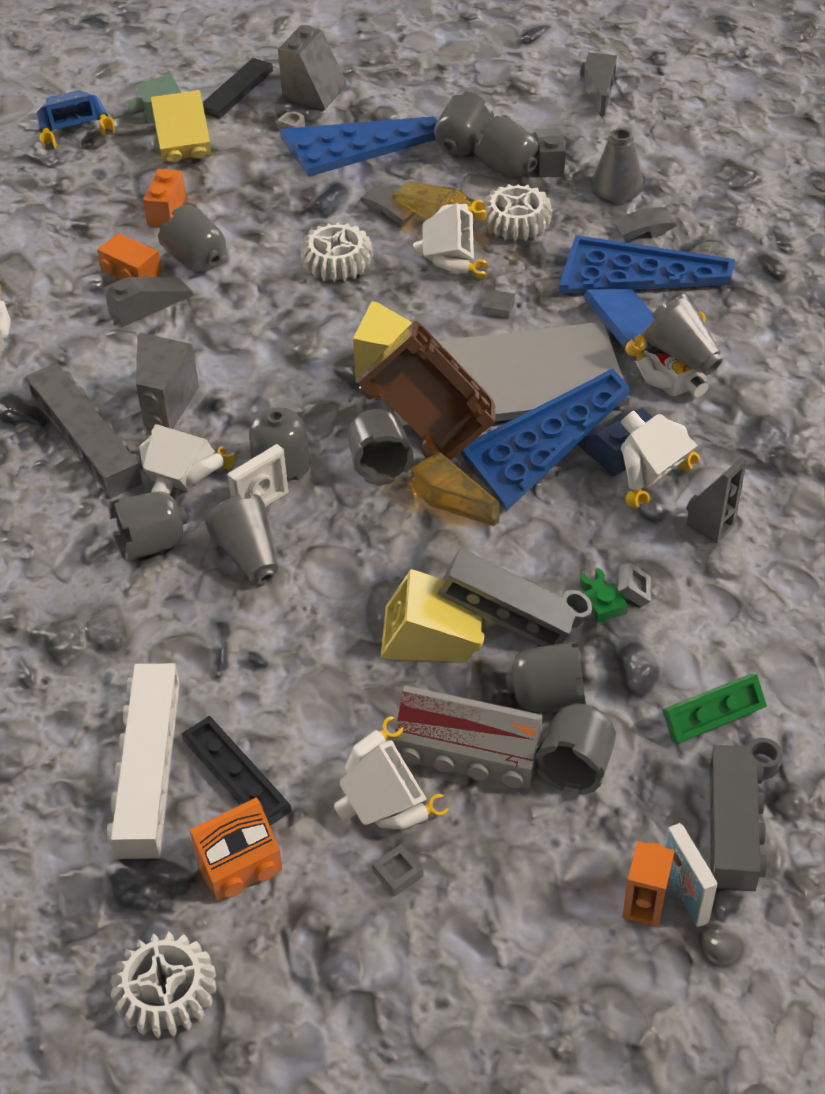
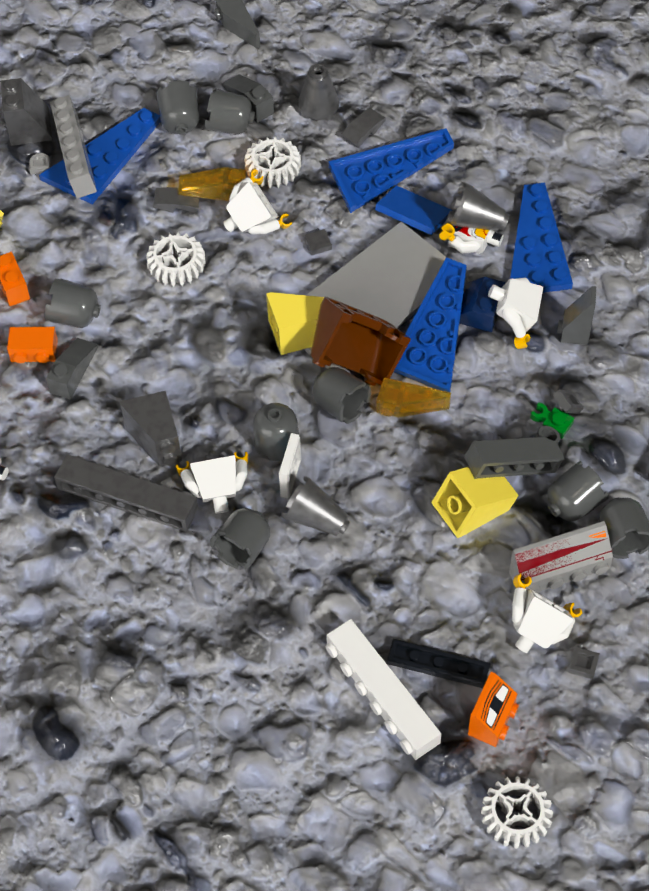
camera: 35 degrees left, 10 degrees up
none -> light grey brick [50,95,97,199]
none -> blue wing [510,182,573,293]

